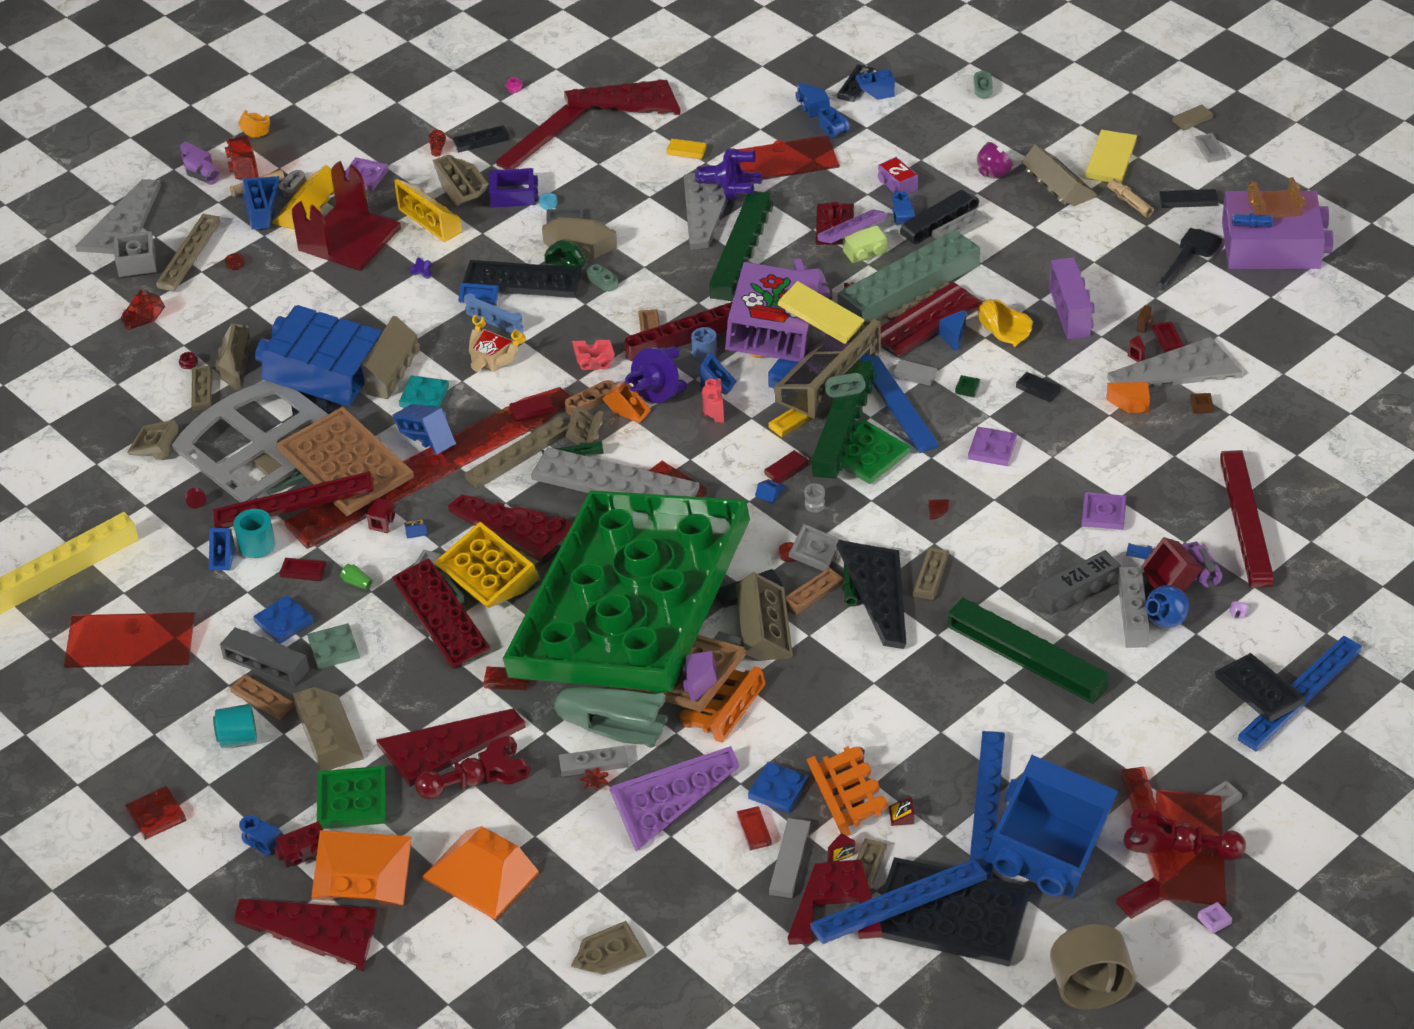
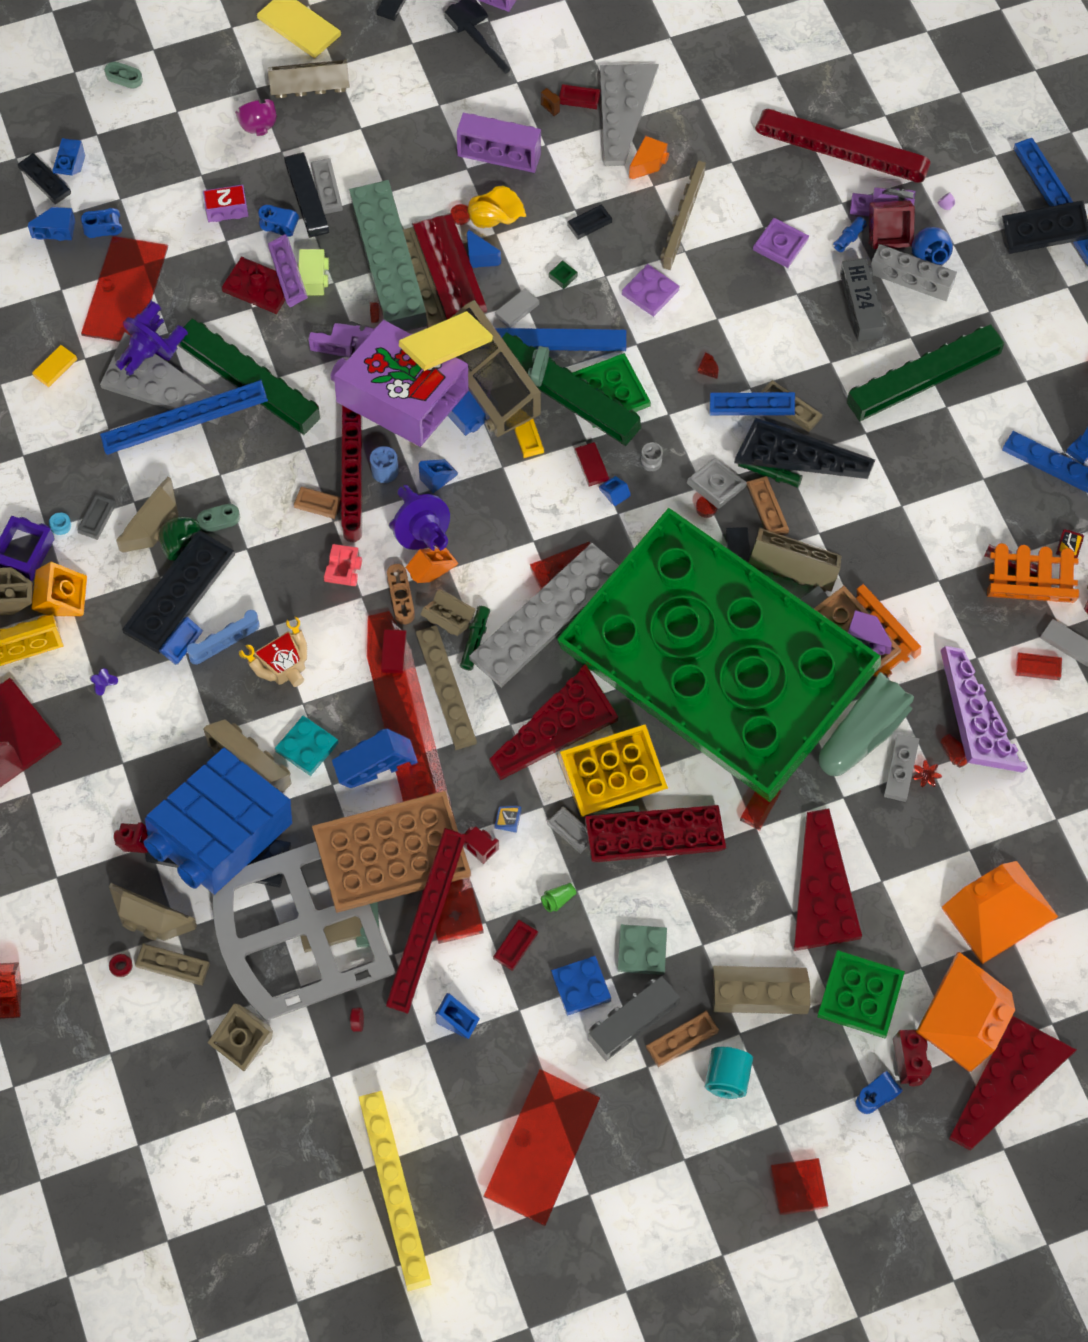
camera: 70 degrees left, 20 degrees up
teal piece [233,509,276,558] -> none
dark red piece [415,736,531,800] -> none
coral cylinder [702,378,724,423] -> none
blue plate [748,762,809,813] -> none
tan pin [1107,178,1154,218] -> none
dark red slope [1127,335,1146,362] -> none
reddish brown plate [1190,393,1214,413] -> none
none -> light orange slope [32,562,87,616]
none -> blue tile [100,380,268,455]
none -> dark tan plate [661,161,706,270]
none -> blue plate [710,392,795,416]

